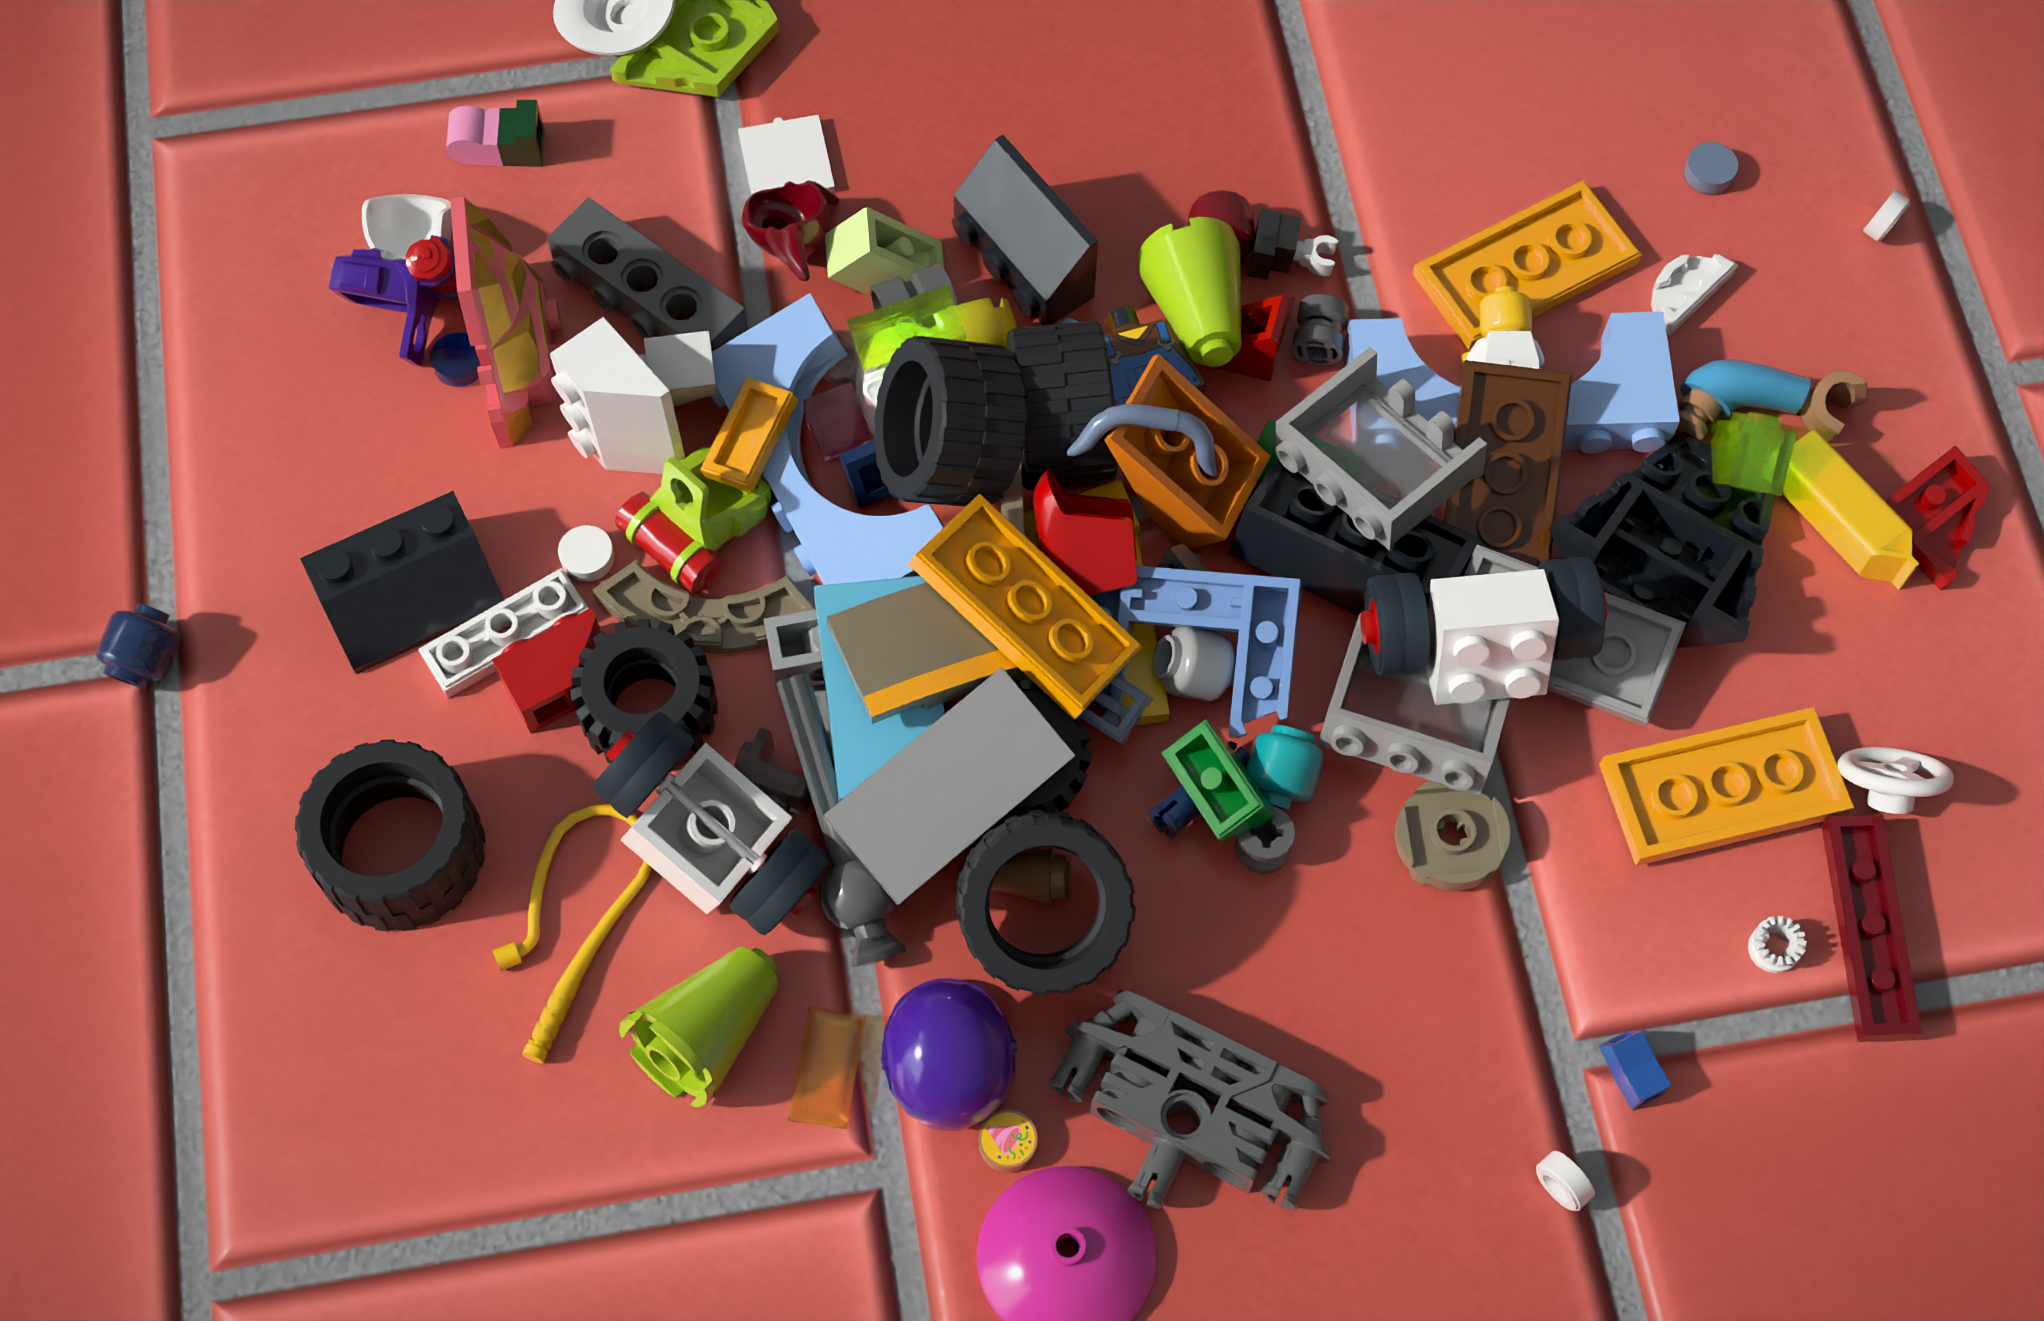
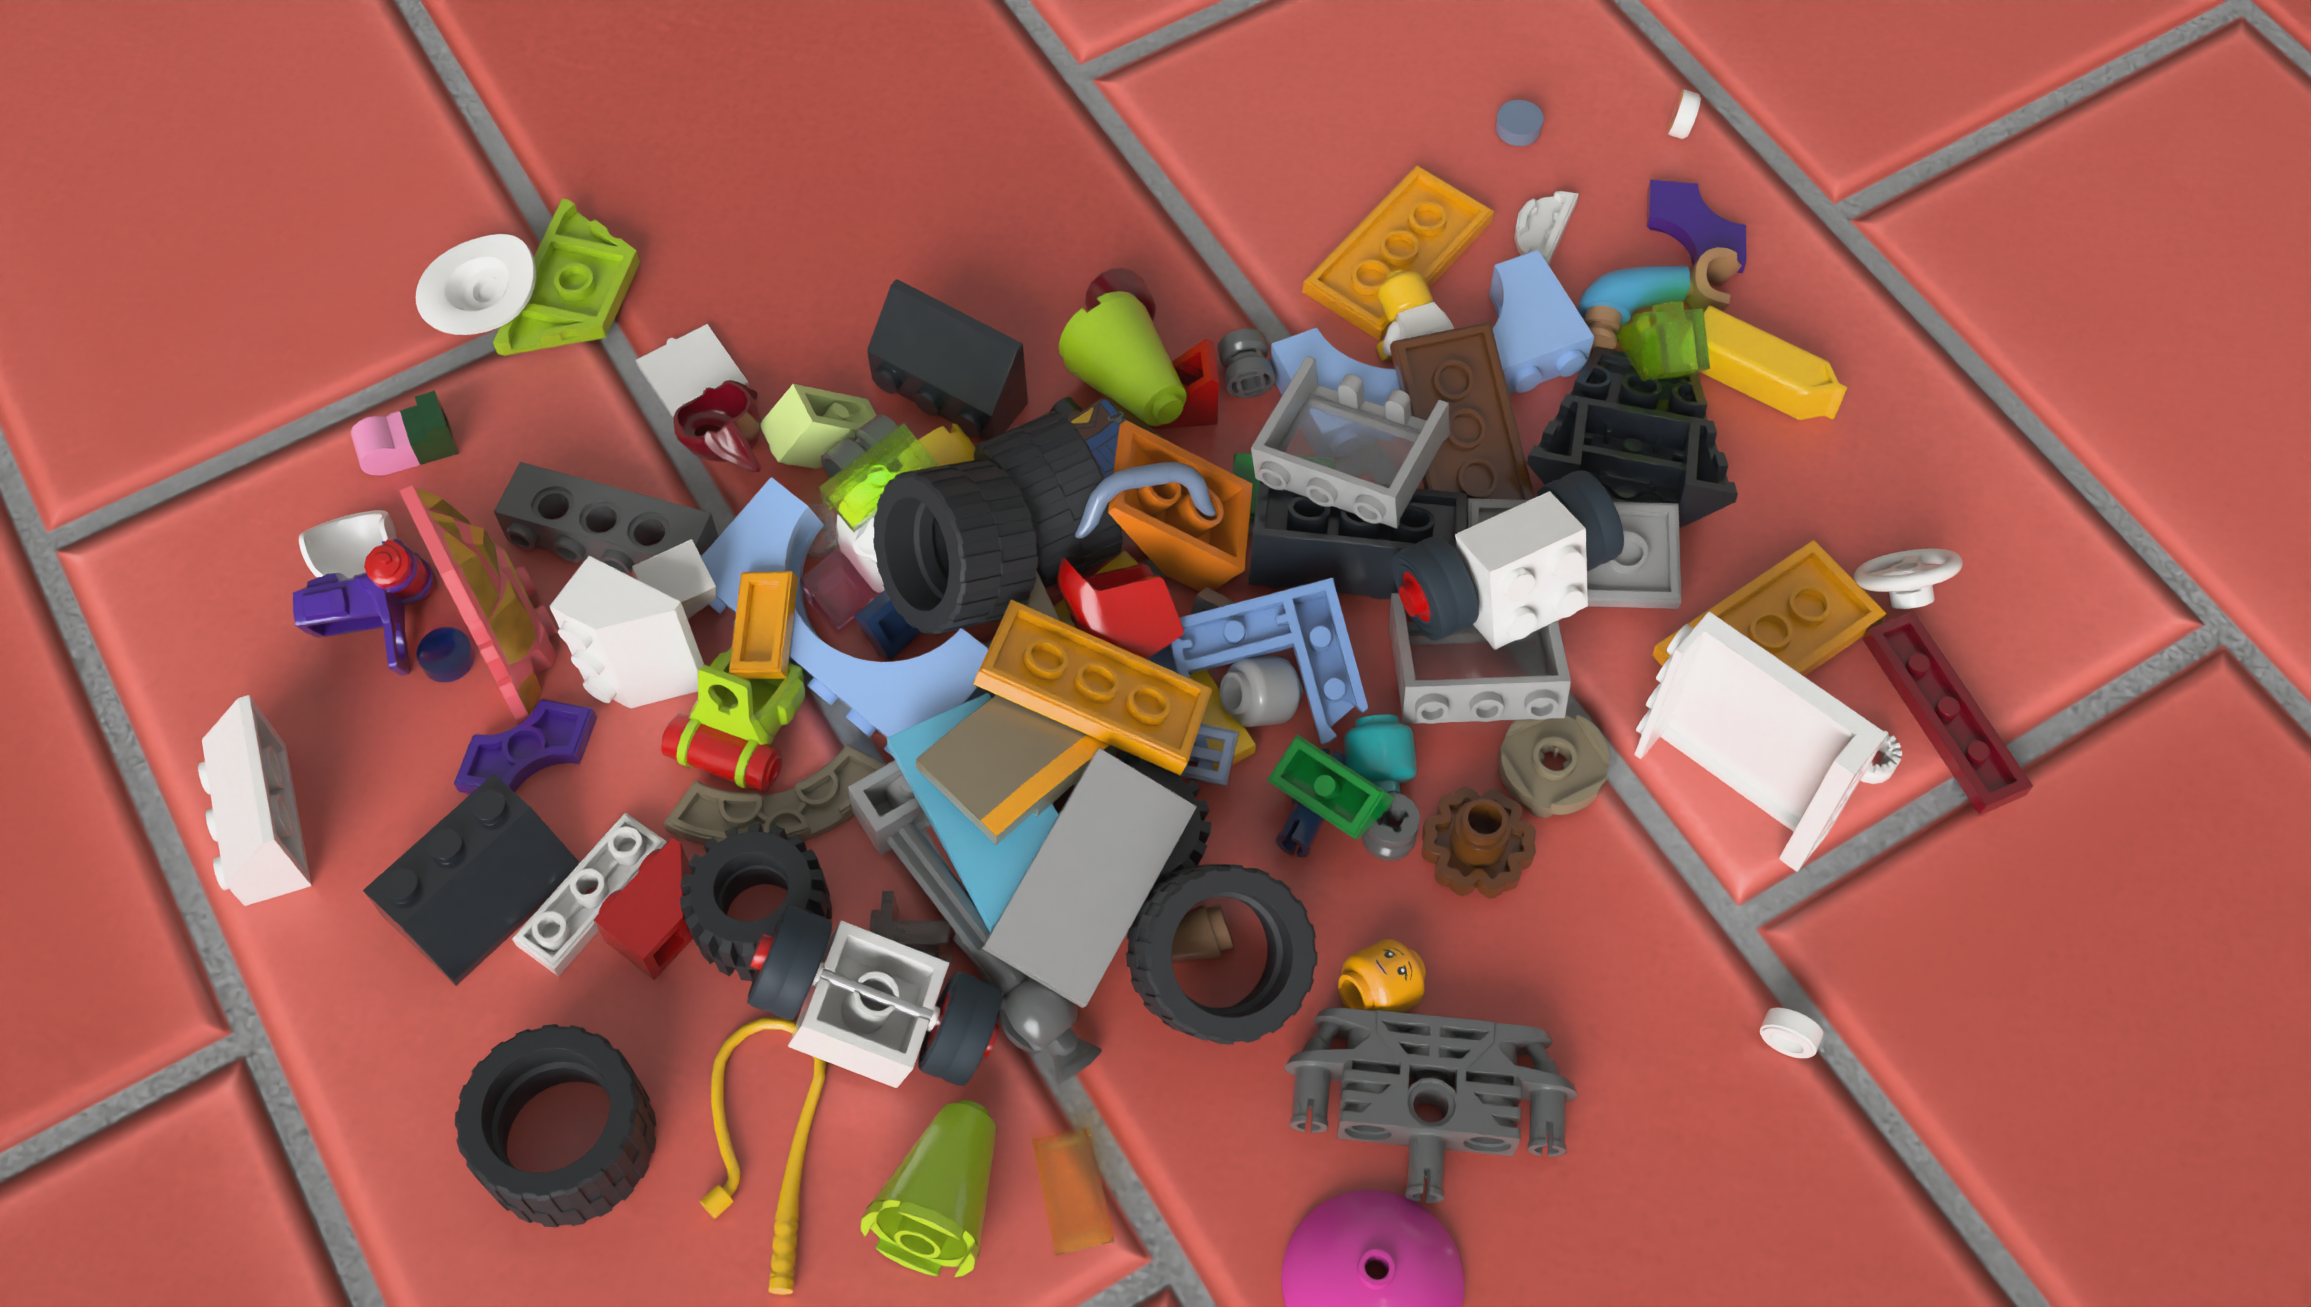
camera: 20 degrees left, 5 degrees down
dark blue head [96,603,181,689] -> none
white tile [558,525,615,582] -> none
dark purple piece [881,979,1017,1131] -> none
tile [978,1110,1038,1173] -> none
pearl dark grey piece [1247,209,1338,280] -> none
blue piece [1599,1030,1672,1111] -> none
red wing [1885,445,1991,590] -> none
none -> white slope [198,695,312,906]
none -> dark purple tile [454,699,597,794]
none -> light orange head [1338,939,1426,1013]
none -> reddish brown plant [1421,787,1536,898]
none -> white panel [1634,612,1888,872]
none -> dark purple tile [1647,180,1746,273]

